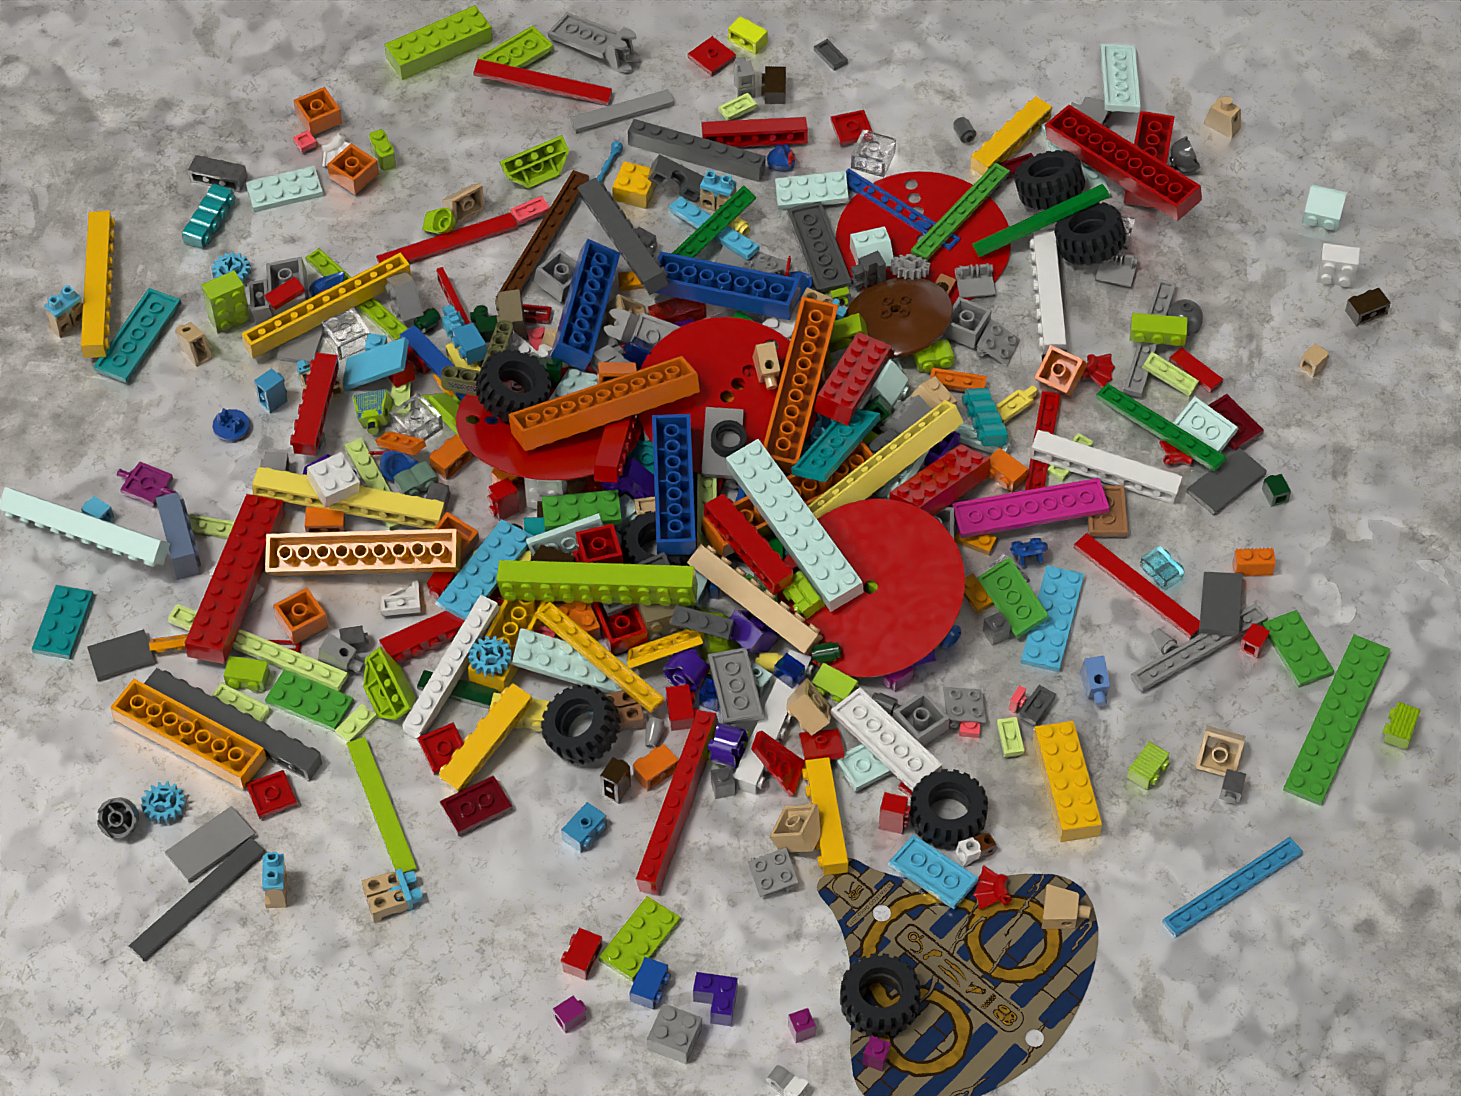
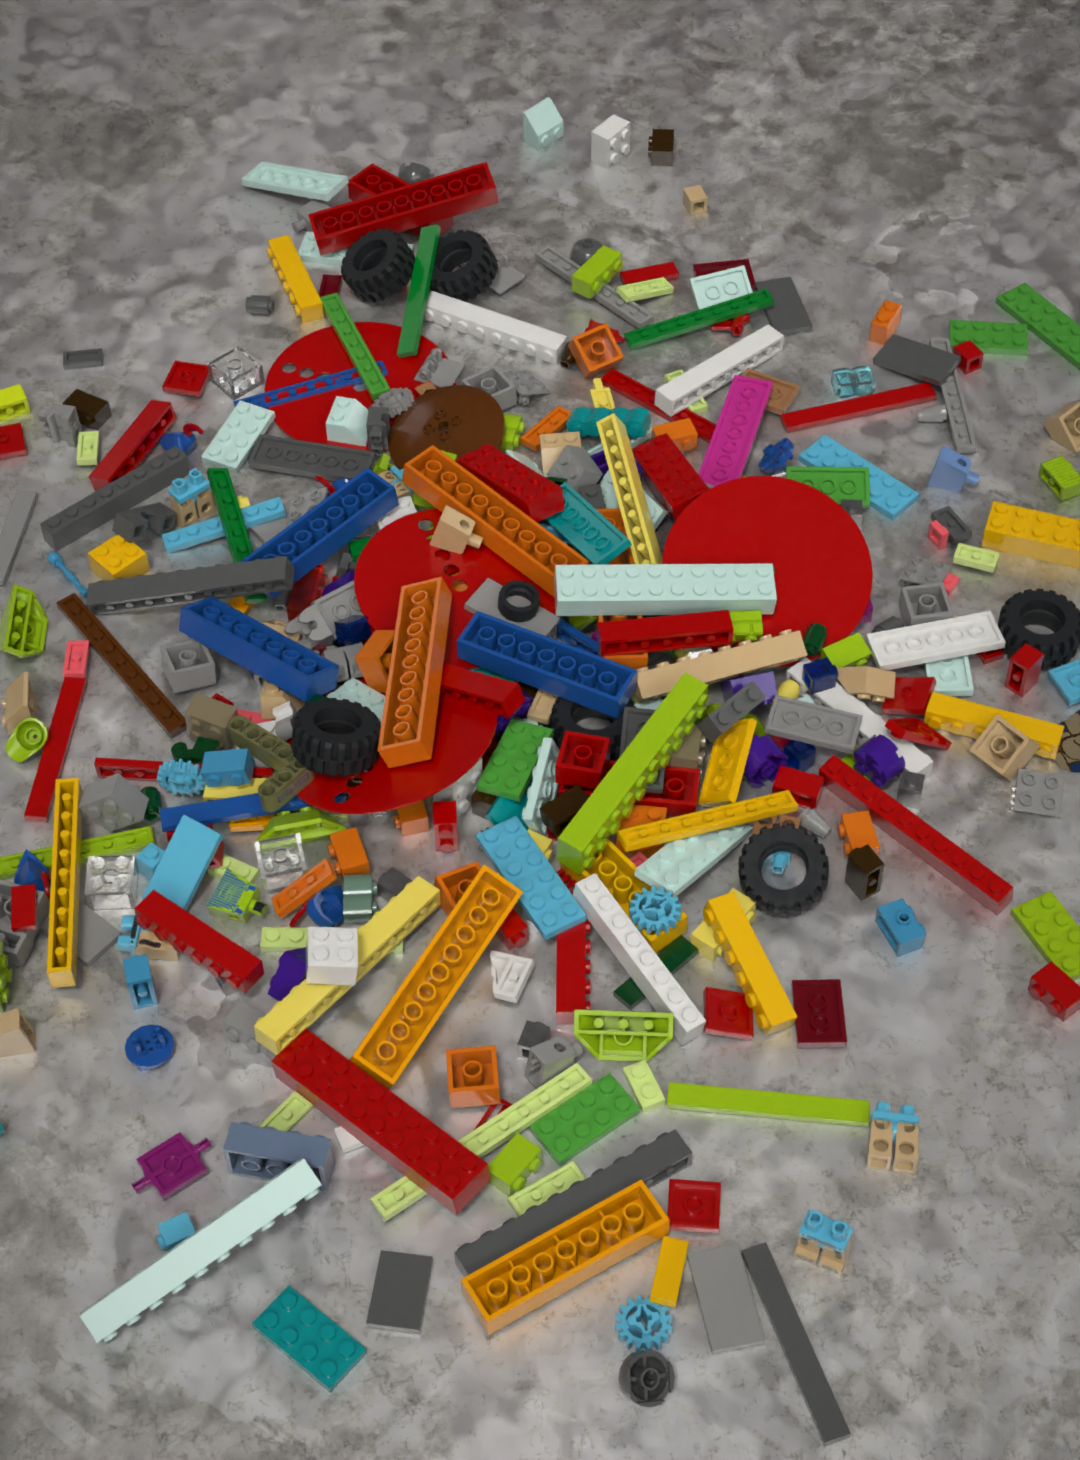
camera: 60 degrees left, 5 degrees down
light orange plate [149,634,188,653] -> none
orange brick [304,507,346,533] -> none
tan torso [1203,96,1241,139] -> none
dark green brick [1262,474,1291,507] -> none
none -> yellow tile [649,1235,689,1308]

